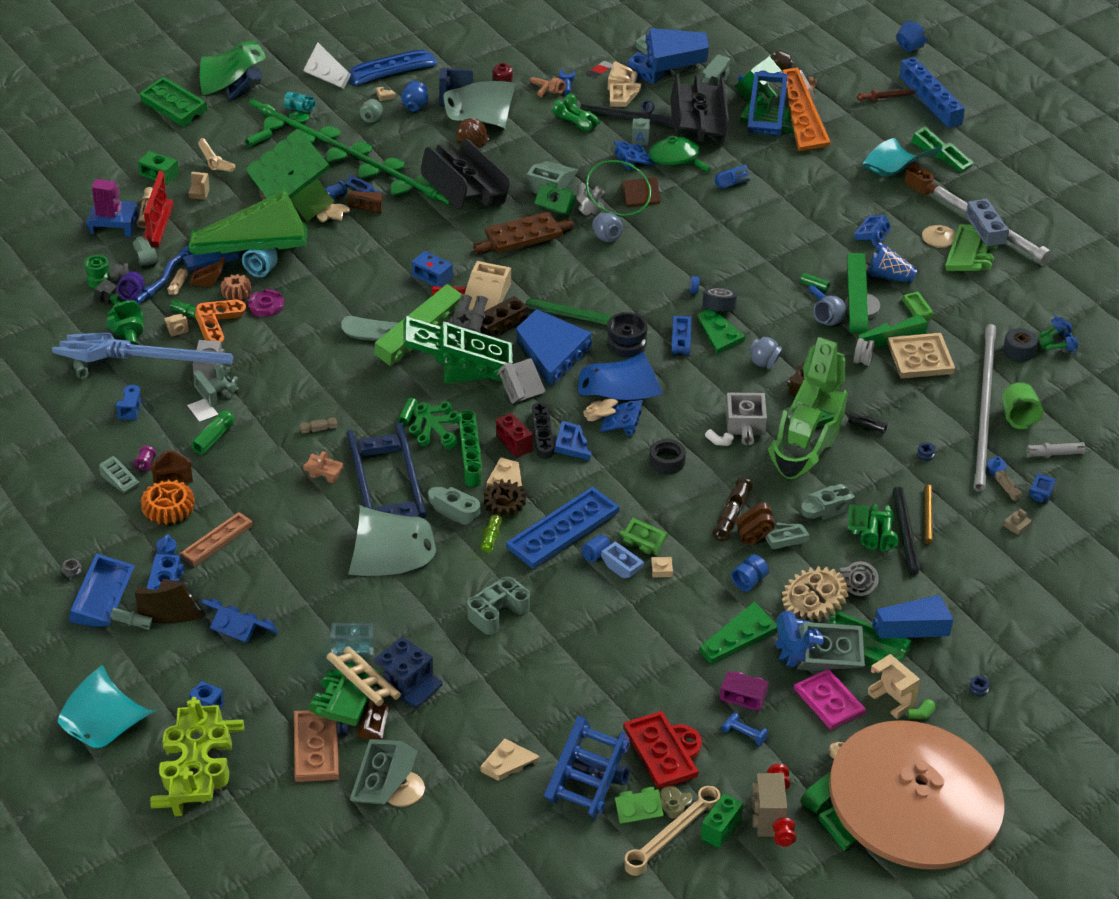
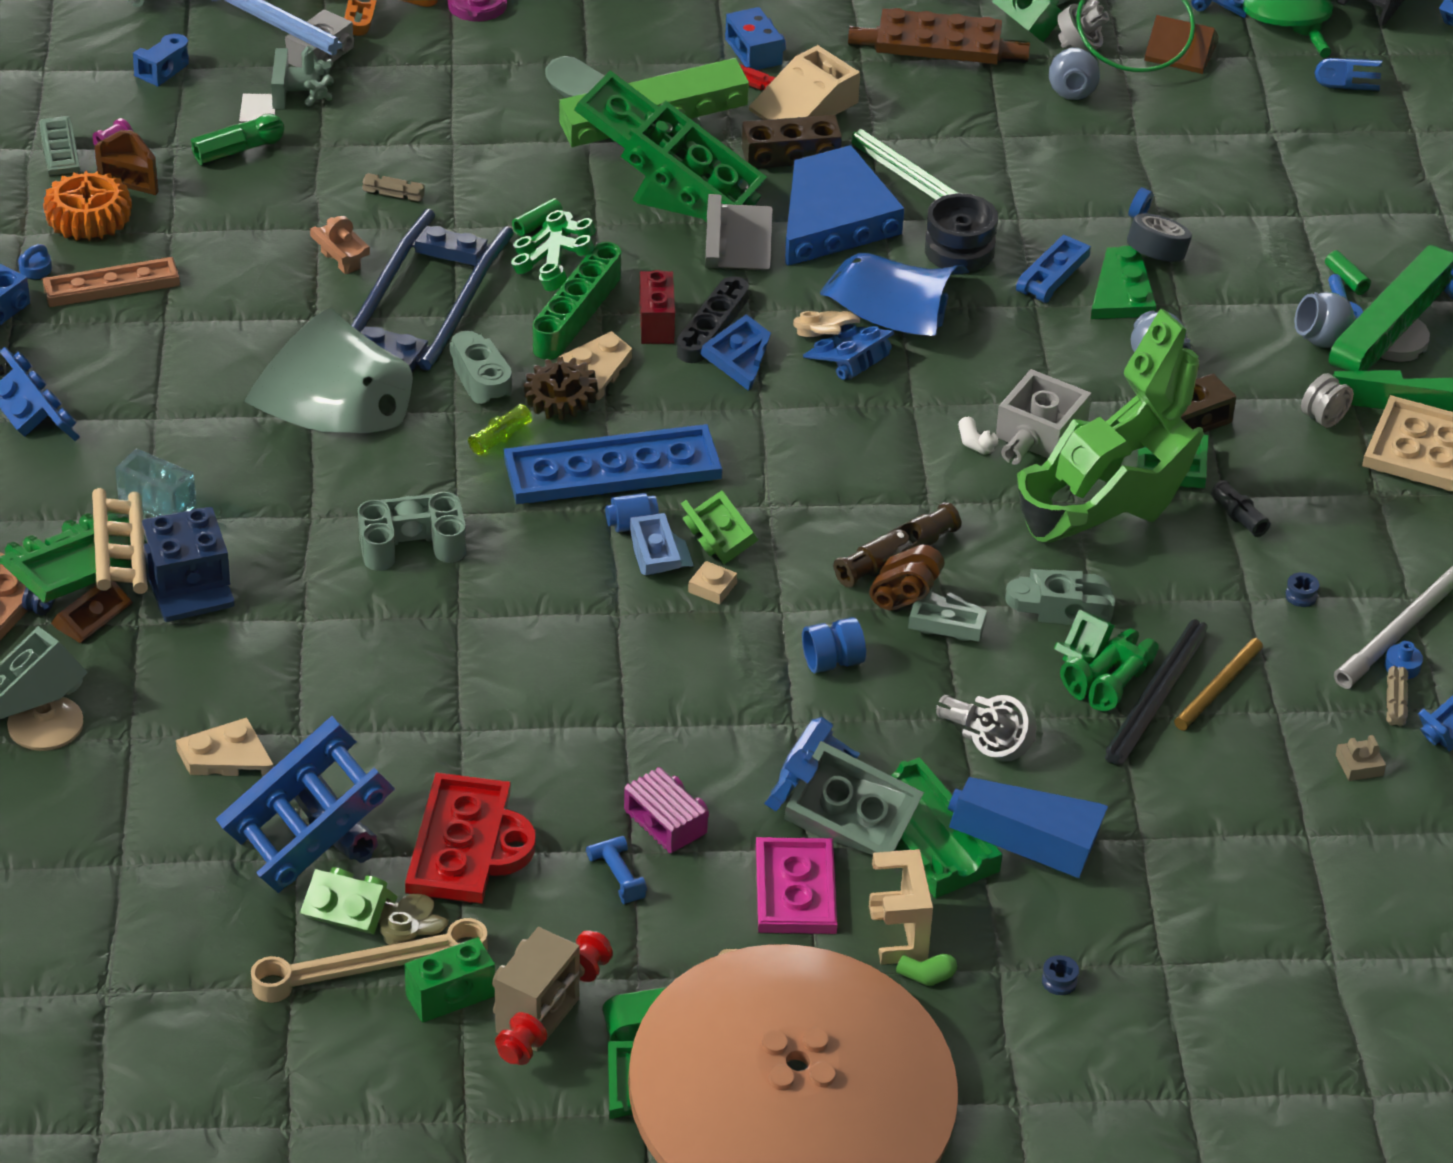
camera: 30 degrees right, 0 degrees up
dark grey pin [451,294,488,339] -> none
black tyre [649,439,686,474] -> none
green wing [699,601,778,665] -> none
tan gear [782,566,848,623] -> none

